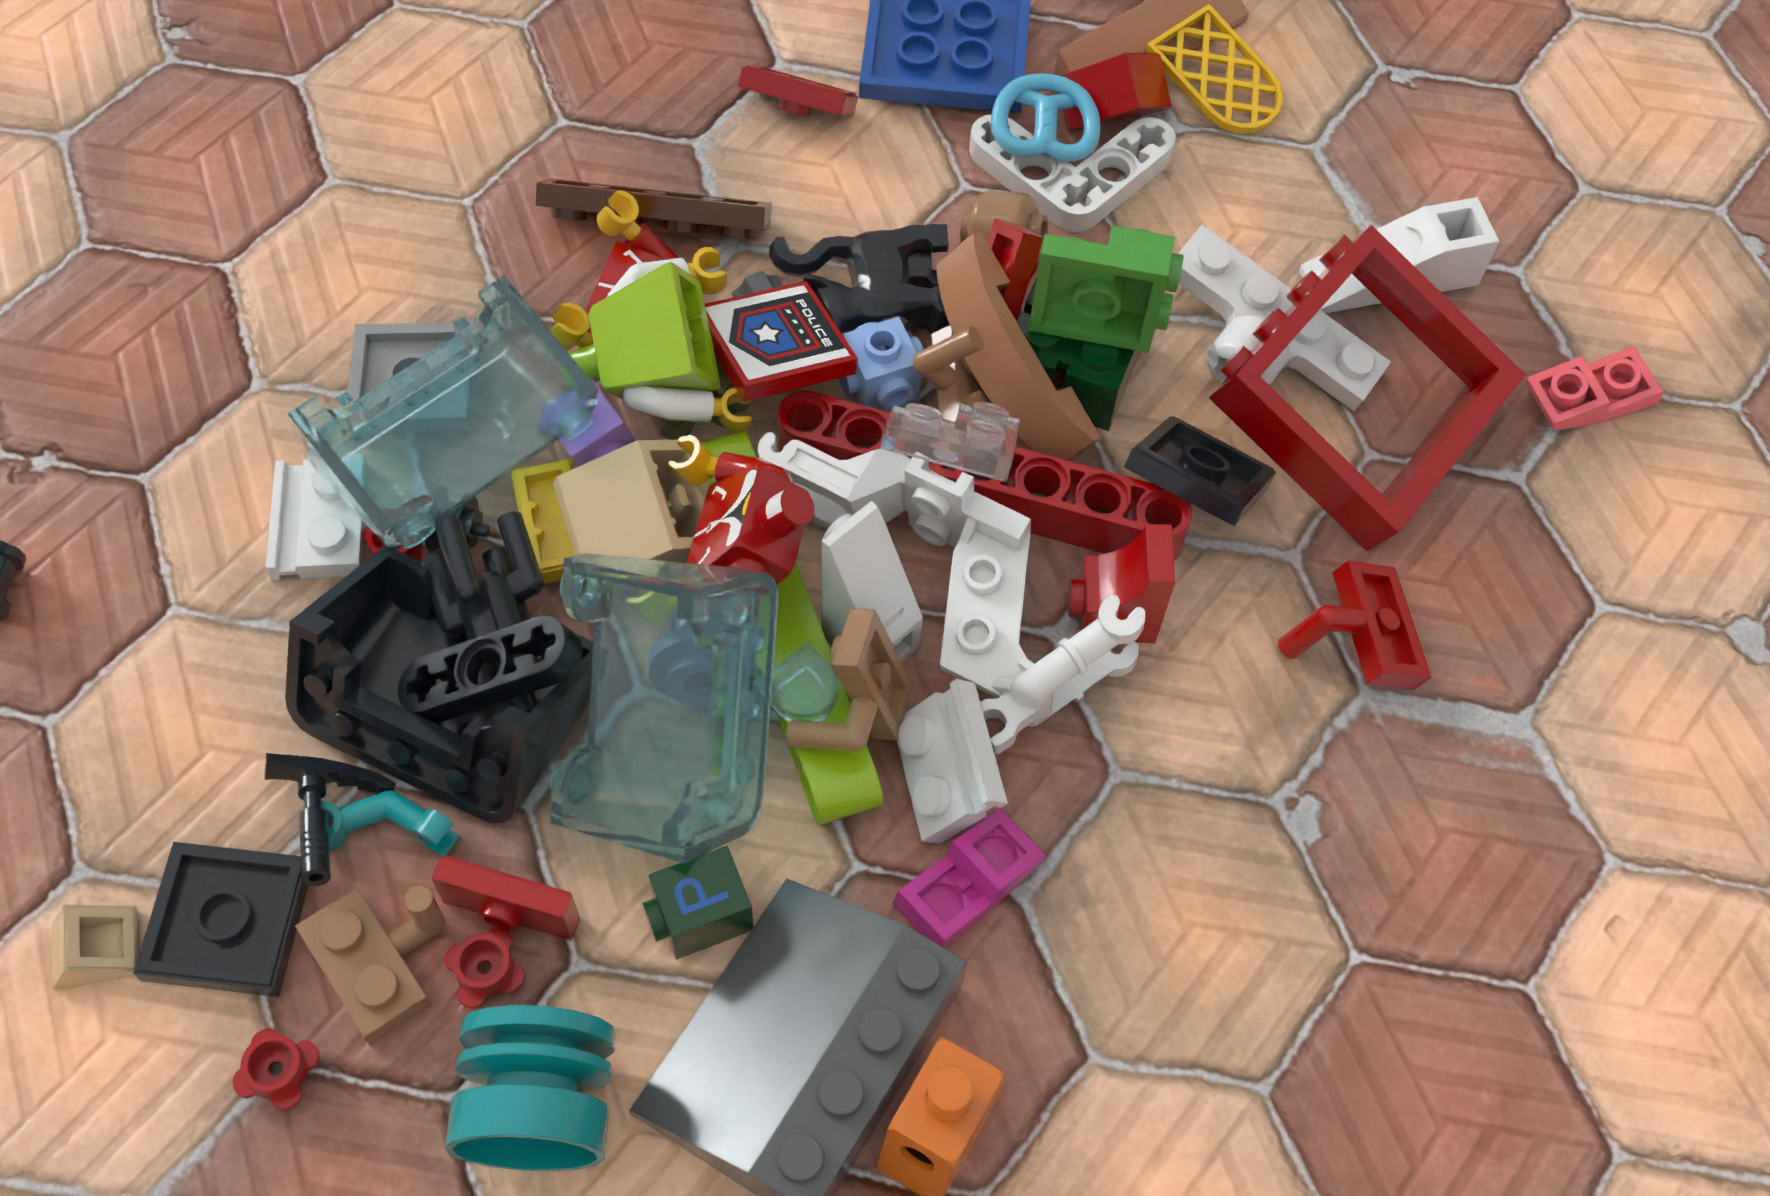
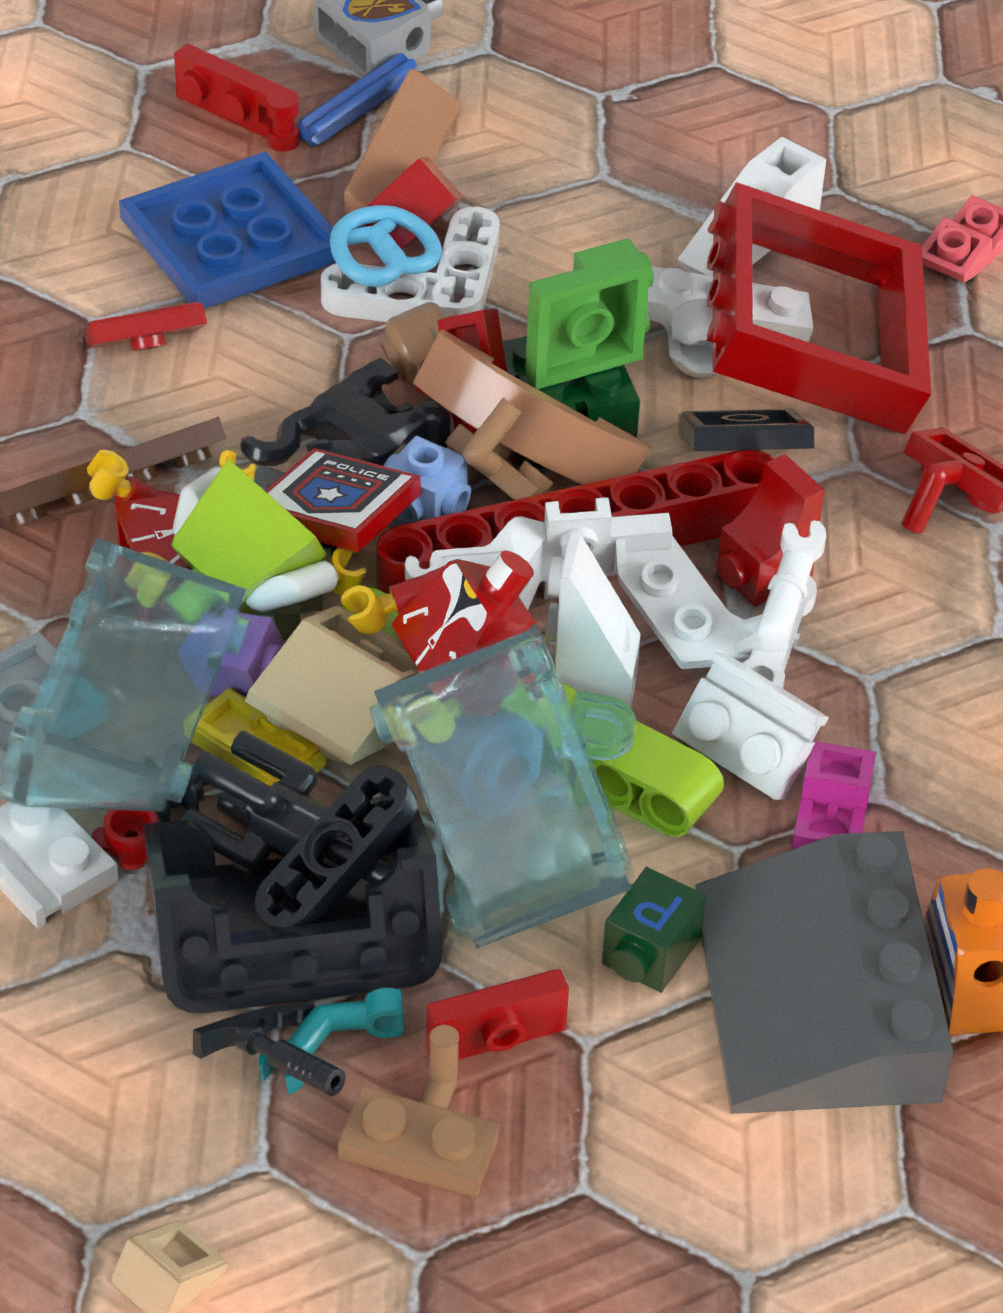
camera: 35 degrees left, 15 degrees down
black tile [133,842,308,997] -> none
red plate [232,1028,320,1111] -> none
red plate [444,928,525,1009] -> none
teal wheel [445,1005,616,1172] -> none
medium nougat plate [786,608,913,752] -> none
clear plate [880,402,1020,482] -> none
yellow window [1145,4,1284,134] -> none

